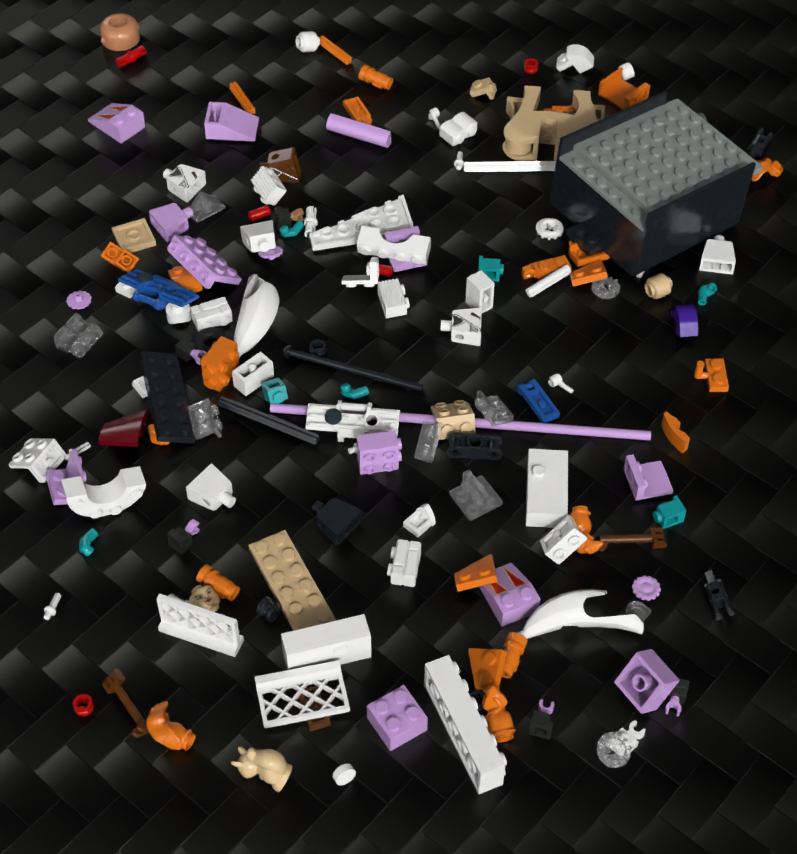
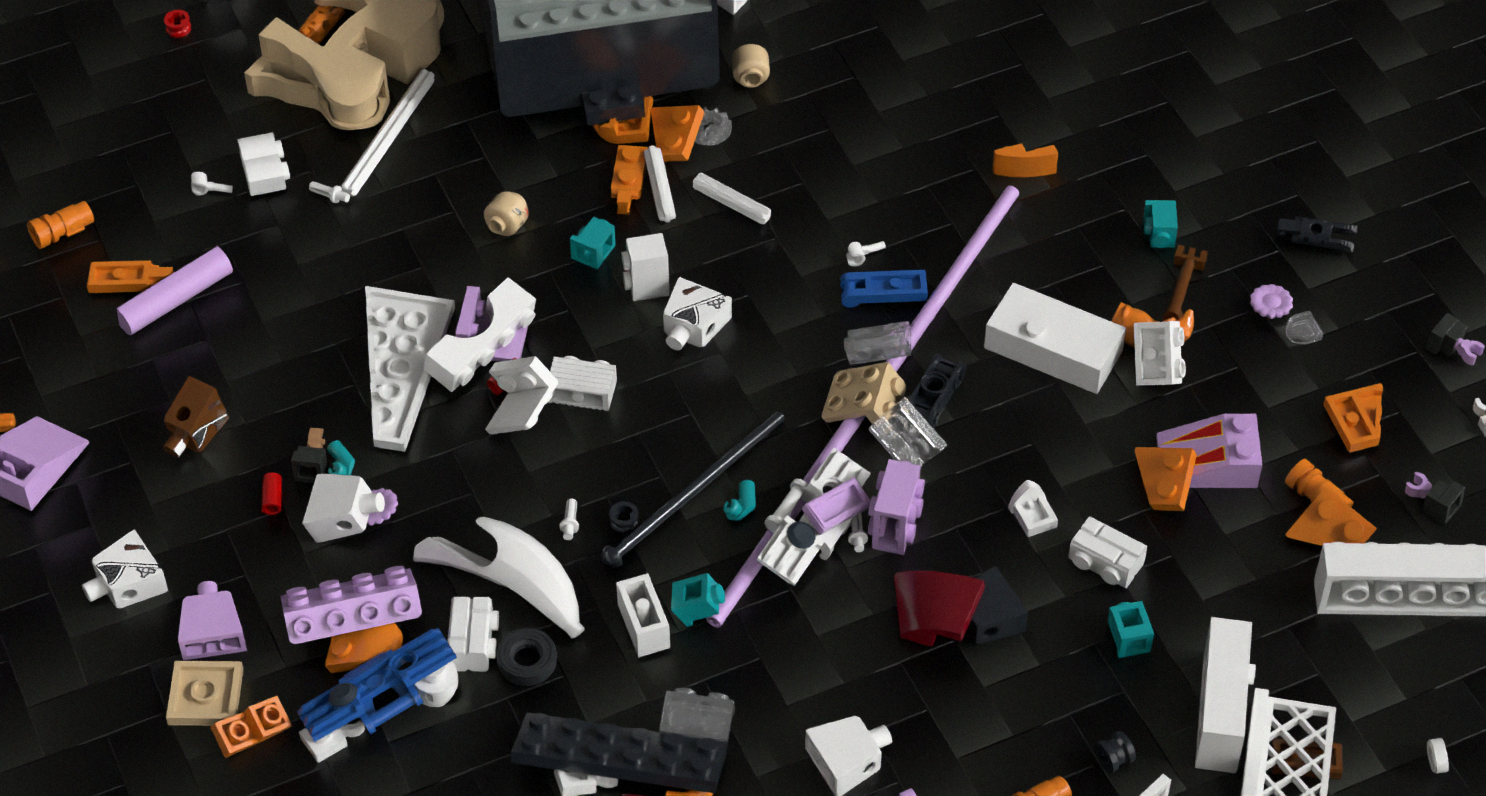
camera: 65 degrees left, 0 degrees up
pearl dark grey piece [175,334,207,365] -> none
clear slope [190,191,225,223] -> none
orange brick [200,336,240,392] -> none
black axle [217,395,320,445] -> none
tan plate [248,530,337,631] -> none
white brick [251,166,287,206] -> none
white pin [304,206,318,239] -> none
lavender brick [367,685,428,751] -> none
clear bracket [449,470,503,521] -> none
tan bracket [470,78,497,100] -> none
orange animal [482,685,515,743] -> none
white piece [517,589,644,639] -> none
white gear [536,218,564,240] -> none
lavender brick [614,649,680,714] -> none
lavender bracket [624,454,673,501] -> none
dark purple brick [671,304,698,337] -> none
orange plate [694,358,729,392] -> none
teal arm [698,283,717,306] -> none
none -> tan head [484,192,528,236]
none -> white piece [559,499,579,540]
none -> white axle [693,173,771,224]
none -> lavender tile [802,477,871,535]
none -> dark red slope [894,571,985,647]
none -> teal brick [1108,601,1154,658]
none -> orange wing [1323,383,1383,453]

